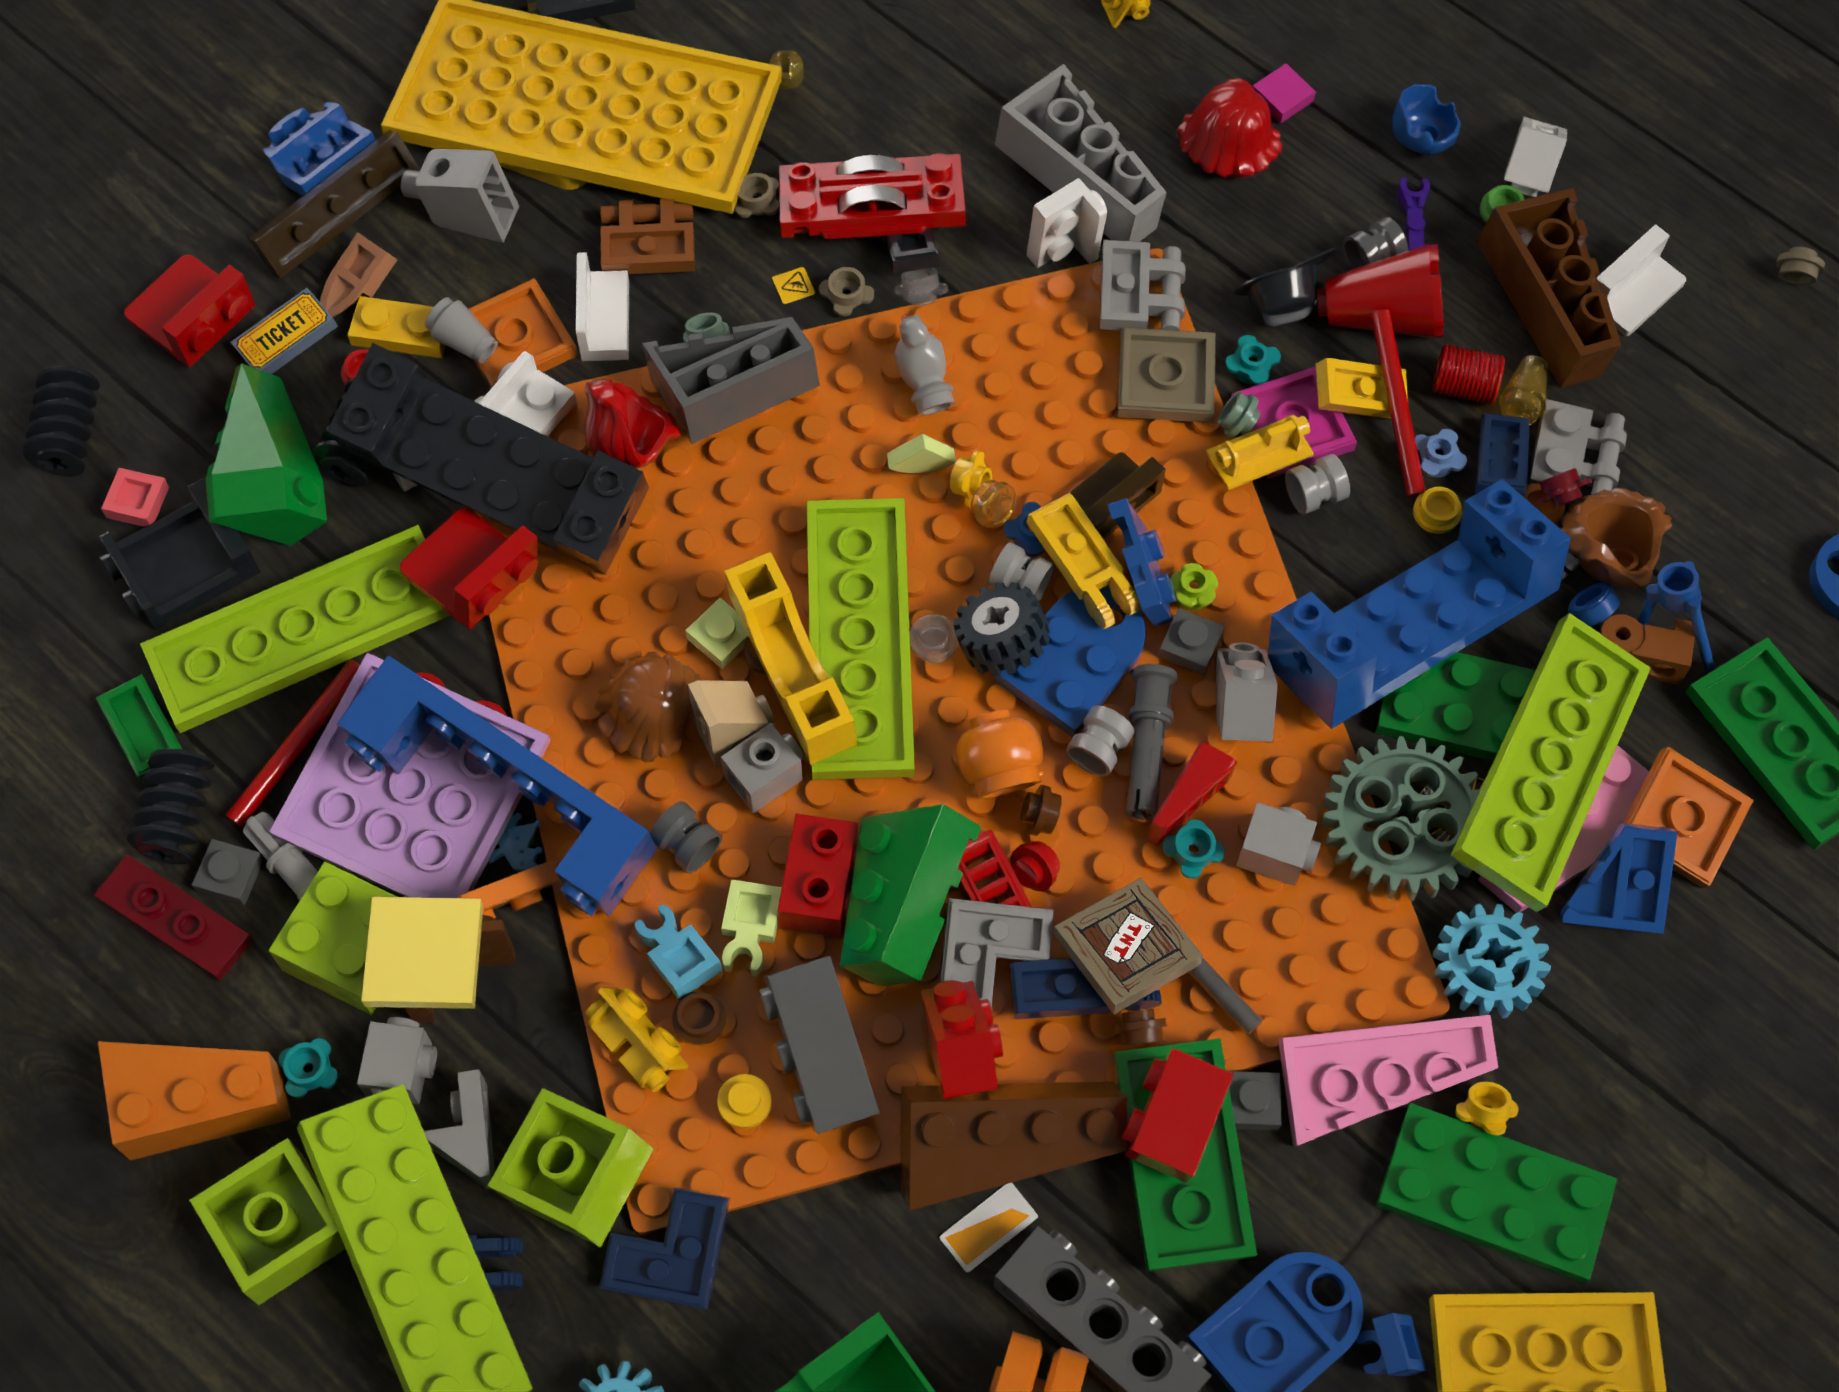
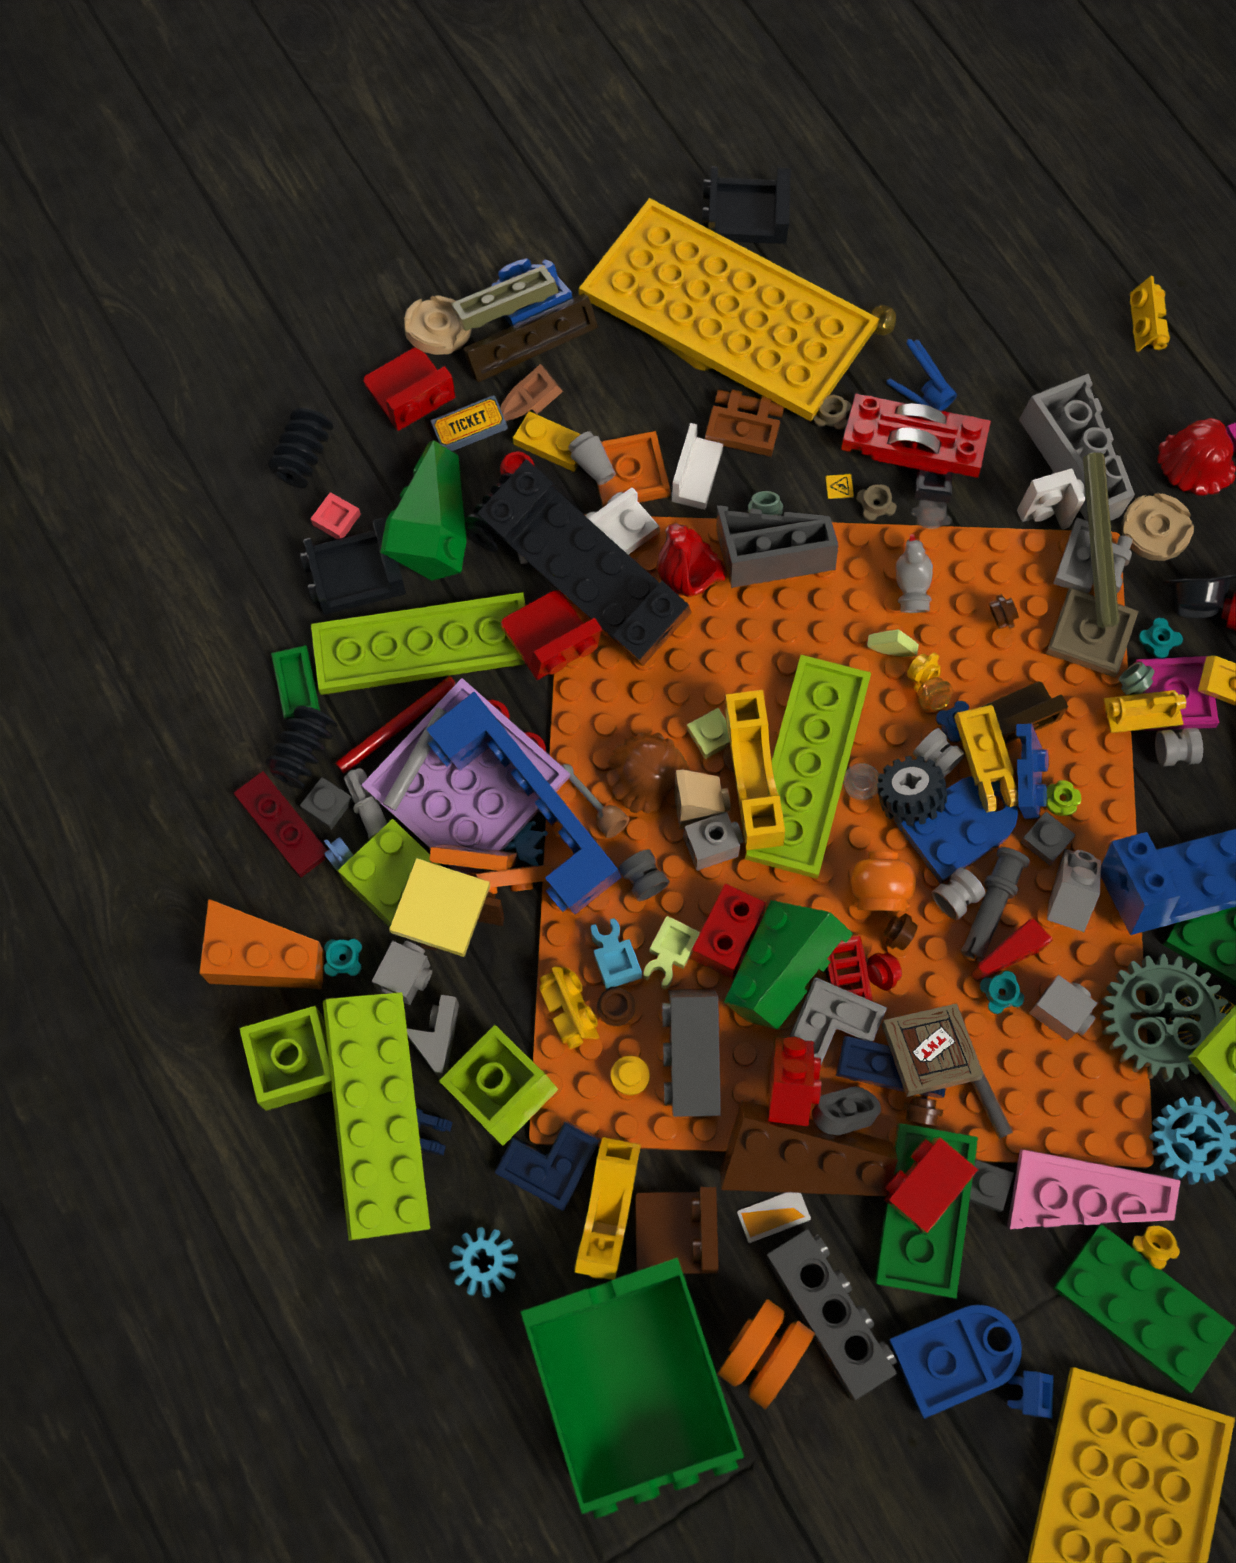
camera: 20 degrees right, 5 degrees up
light grey torso [401,149,519,243] -> none
none -> medium blue plate [324,837,354,871]
none -> light grey bar [383,708,447,811]
none -> tan tile [404,296,471,355]
none -> orange tile [429,844,517,871]
none -> olive plate [451,265,559,331]
none -> medium nougat hinge [561,764,629,838]
none -> yellow arch [575,1137,641,1280]
none -> reddish brown bracket [636,1187,718,1274]
none -> dark grey plate [812,1087,881,1135]
none -> blue plant [886,339,958,411]
none -> reddish brown plate [989,594,1019,629]
none -> olive axle [1083,452,1119,628]
none -> tan tile [1121,493,1194,561]

